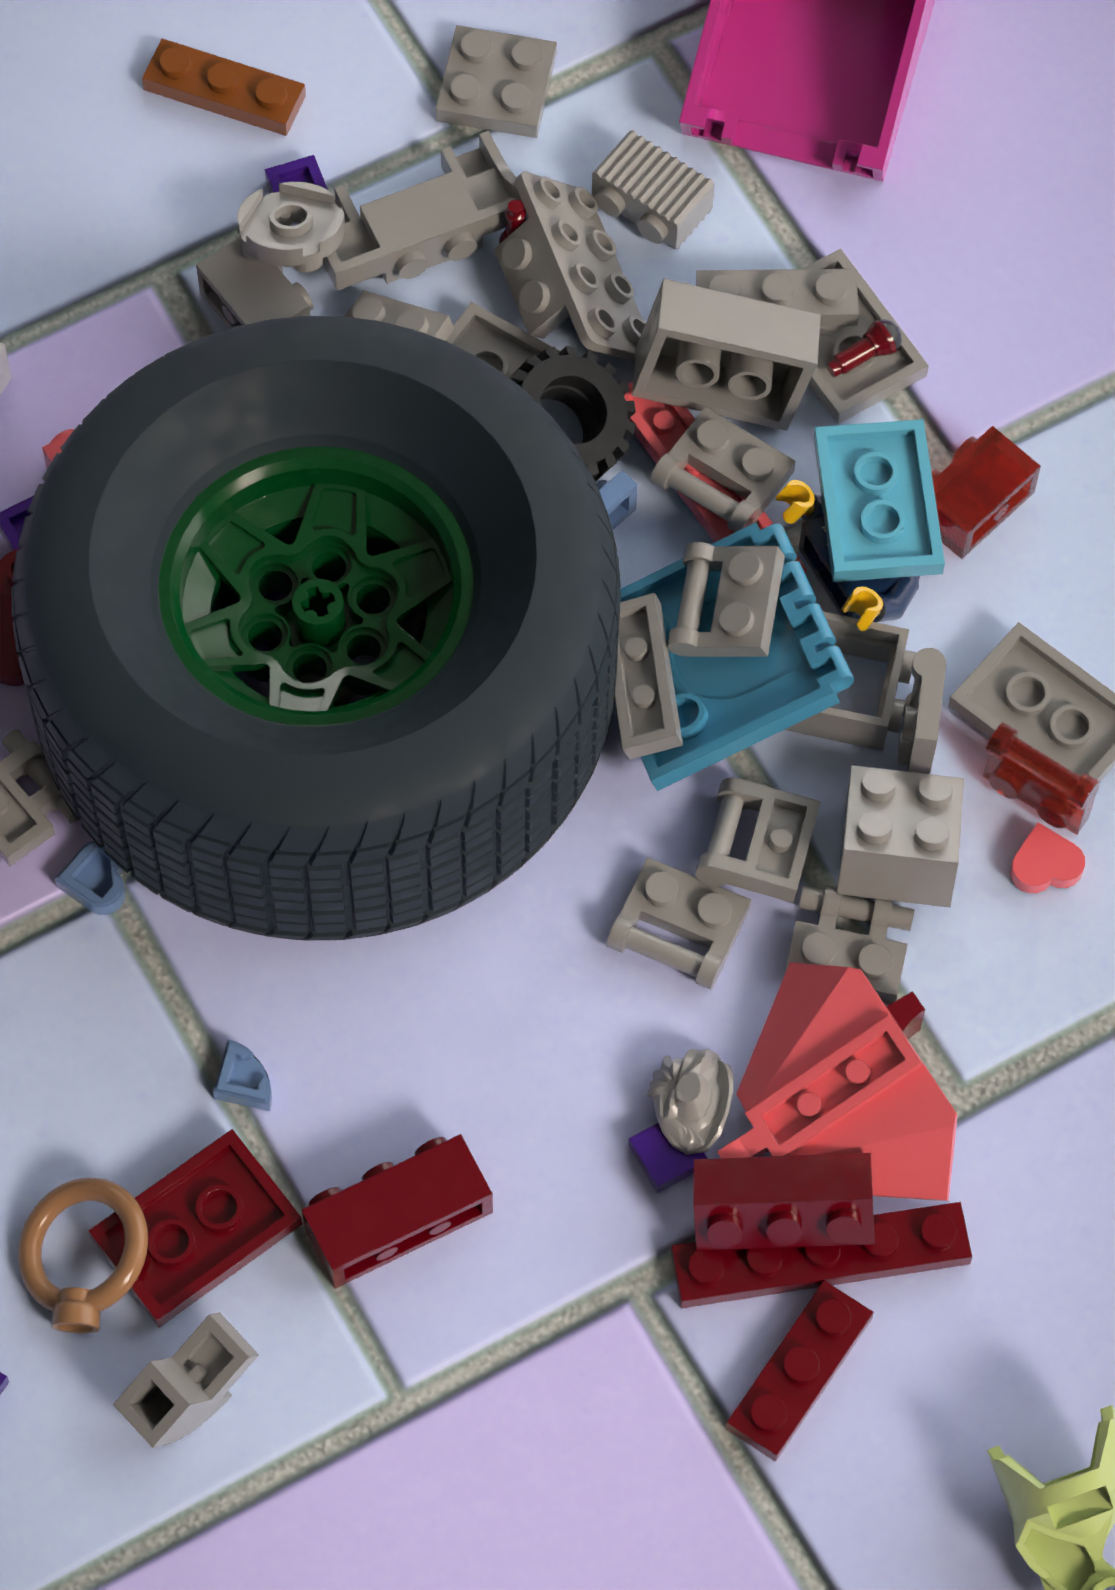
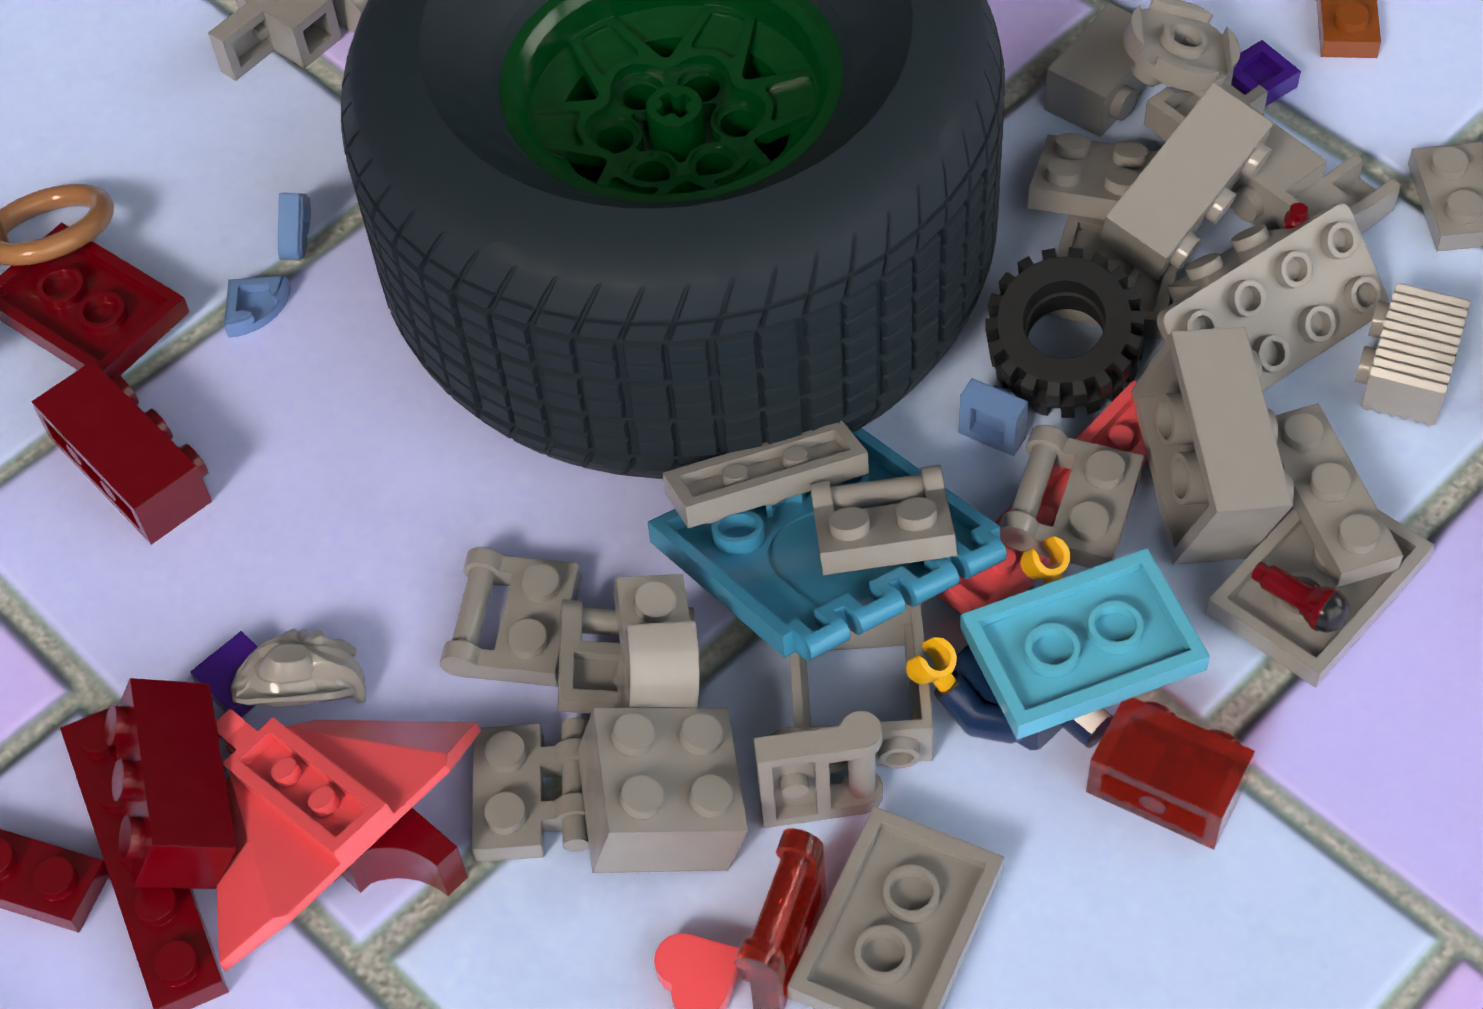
camera: 80 degrees right, 10 degrees down
none -> medium blue tile [278,192,311,261]
none -> light grey brick [613,574,700,708]
none -> light grey brick [1099,82,1274,281]

